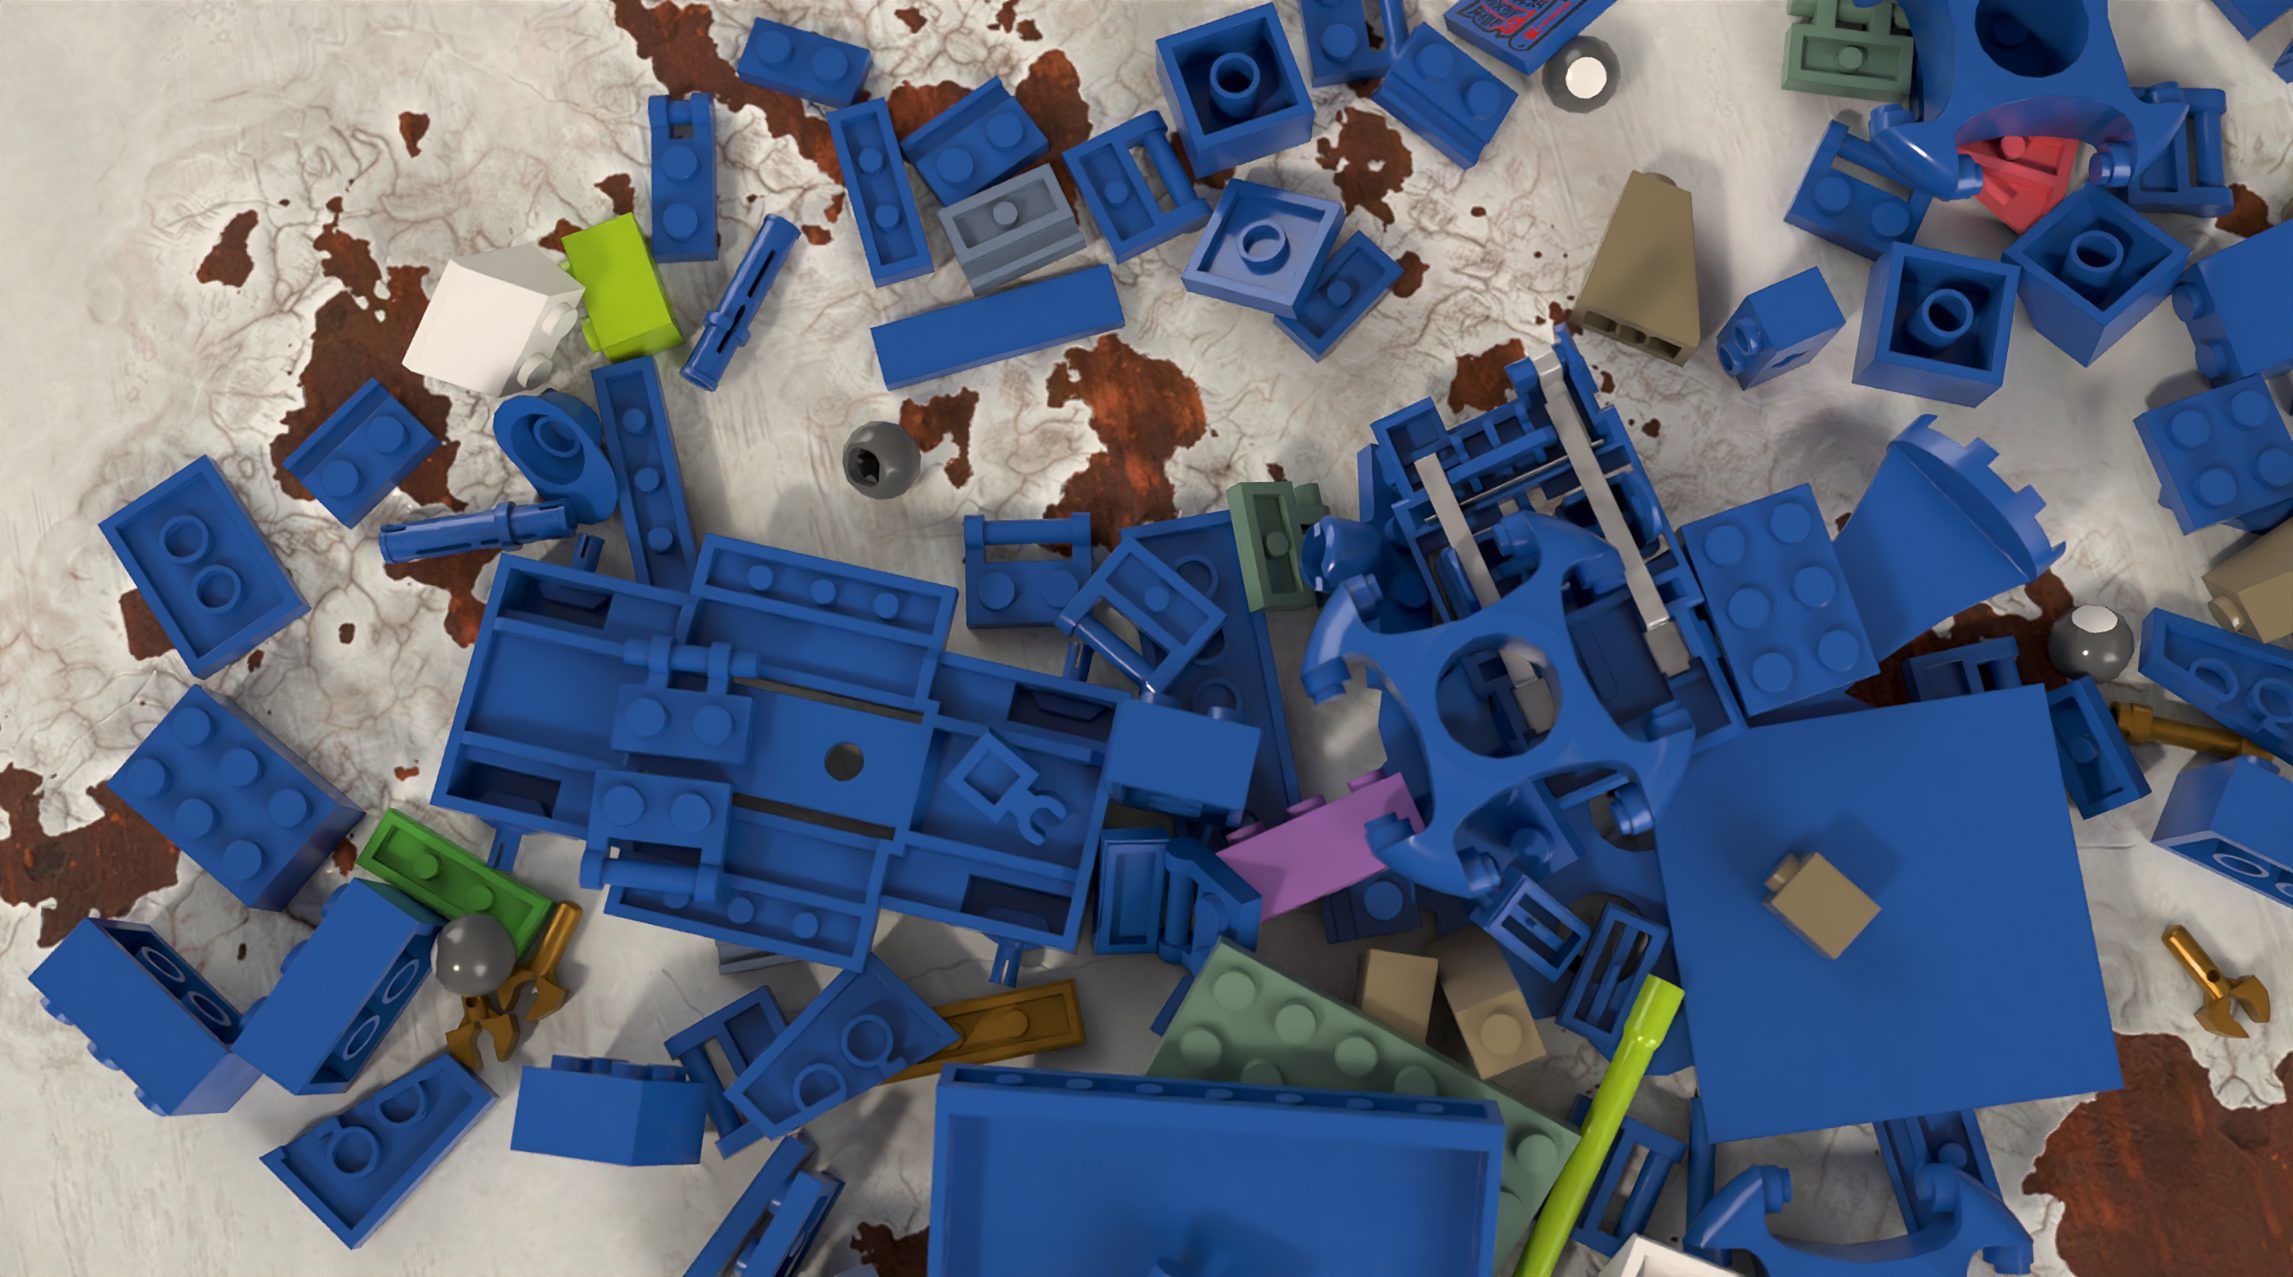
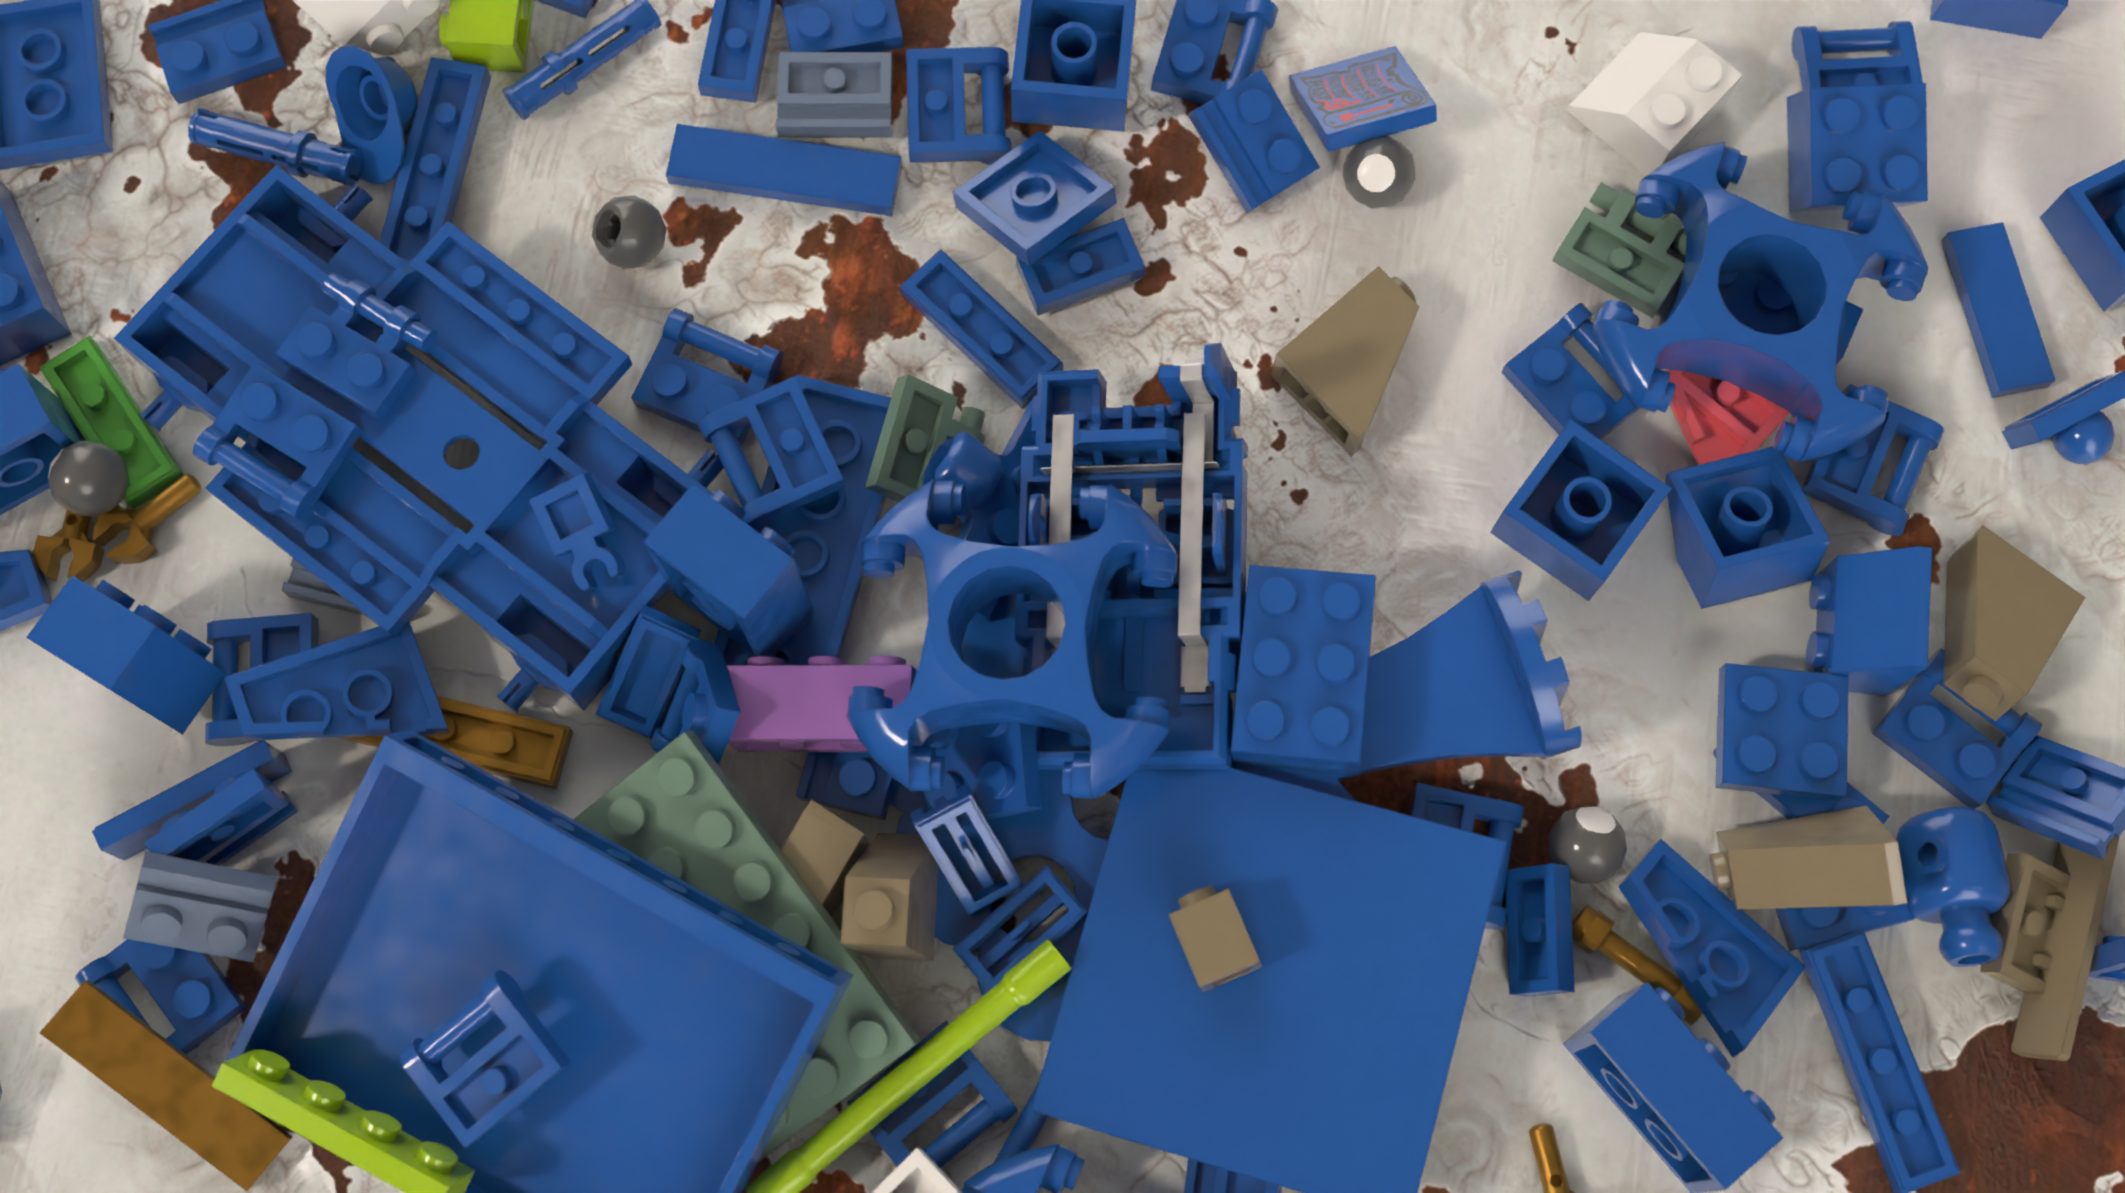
camera: 20 degrees right, 5 degrees down
blue brick [1716,266,1846,391] -> none
none -> blue tile [900,249,1063,409]

